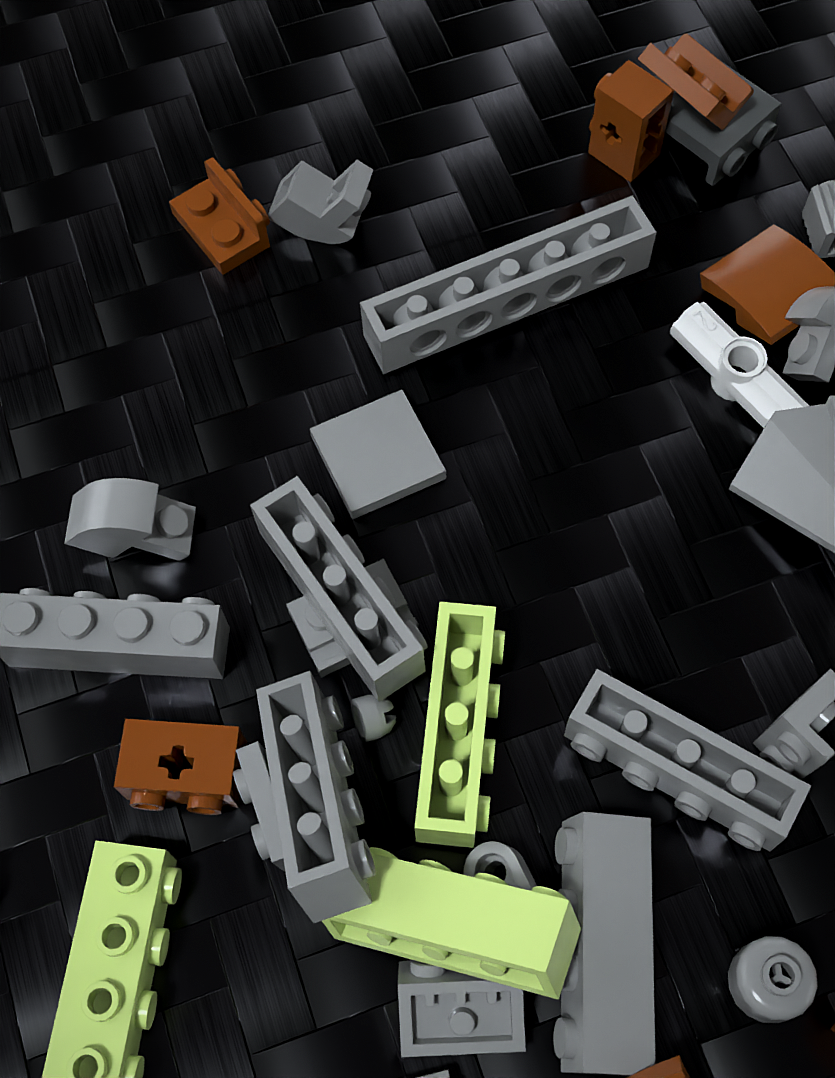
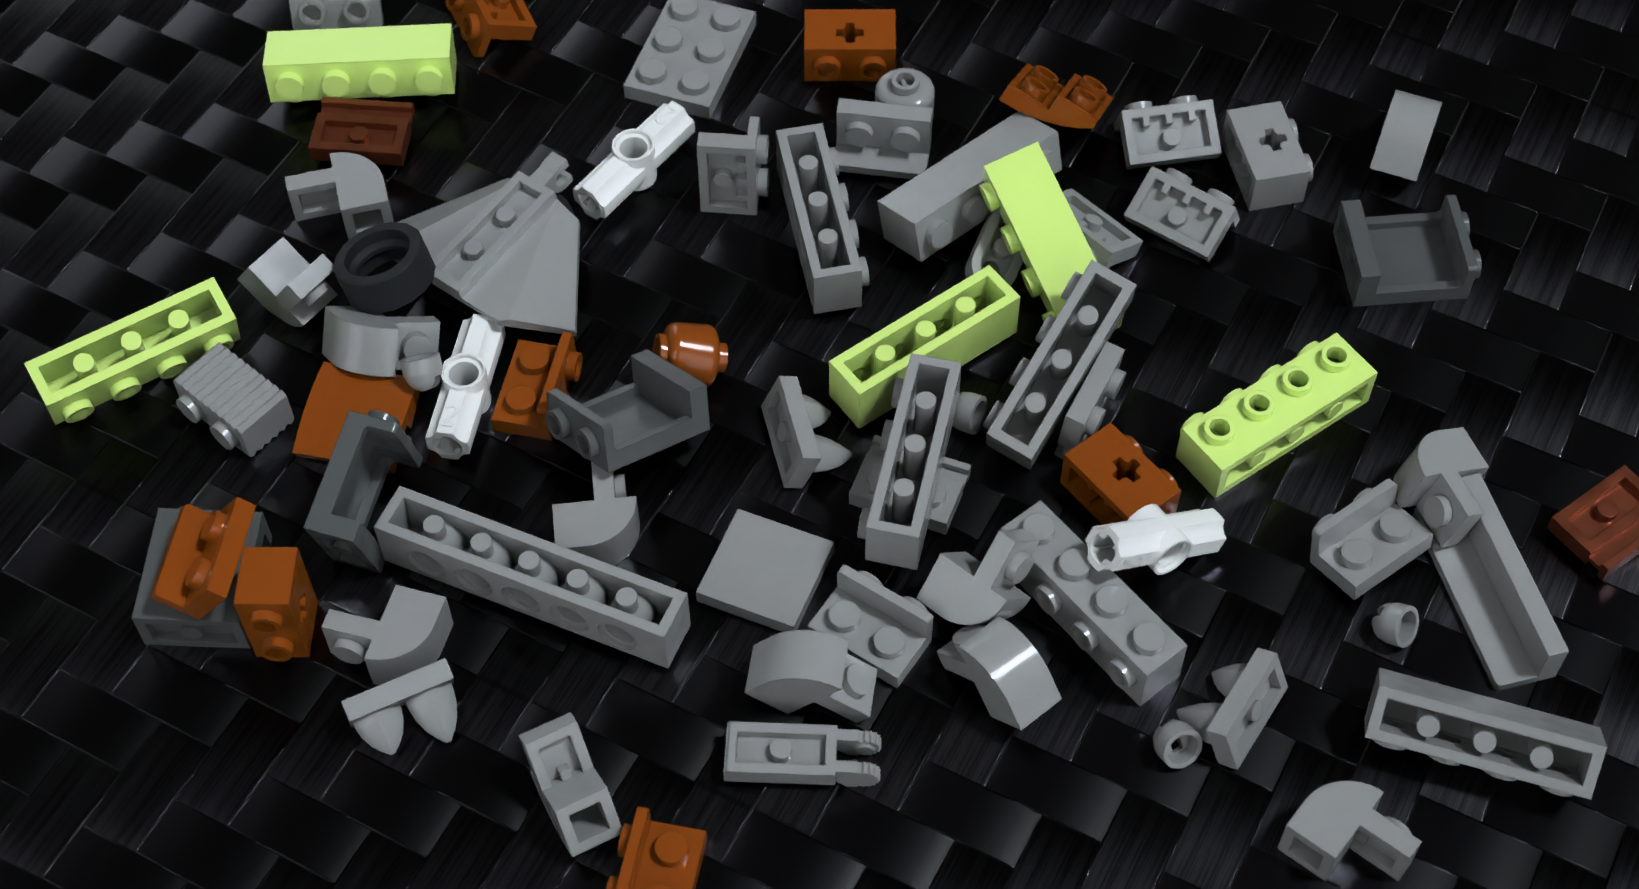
camera: 135 degrees left, 10 degrees down
none -> dark grey panel [303,410,423,573]
none -> light grey brick [321,585,454,685]
none -> light grey tile [341,658,457,755]
none -> light grey hinge [400,352,443,392]
none -> dark orange bracket [491,332,583,441]
none -> dark grey panel [545,349,710,473]
none -> light grey brick [552,462,640,566]
none -> dark orange head [652,322,728,387]
none -> light grey hinge [724,721,881,787]
none -> light grey brick [745,630,877,723]
none -> light grey tile [761,376,852,488]
none -> light grey bracket [807,565,933,688]
none -> light grey bracket [835,98,933,179]
none -> light grey brick [916,529,1040,625]
none -> white piece [1085,504,1226,575]

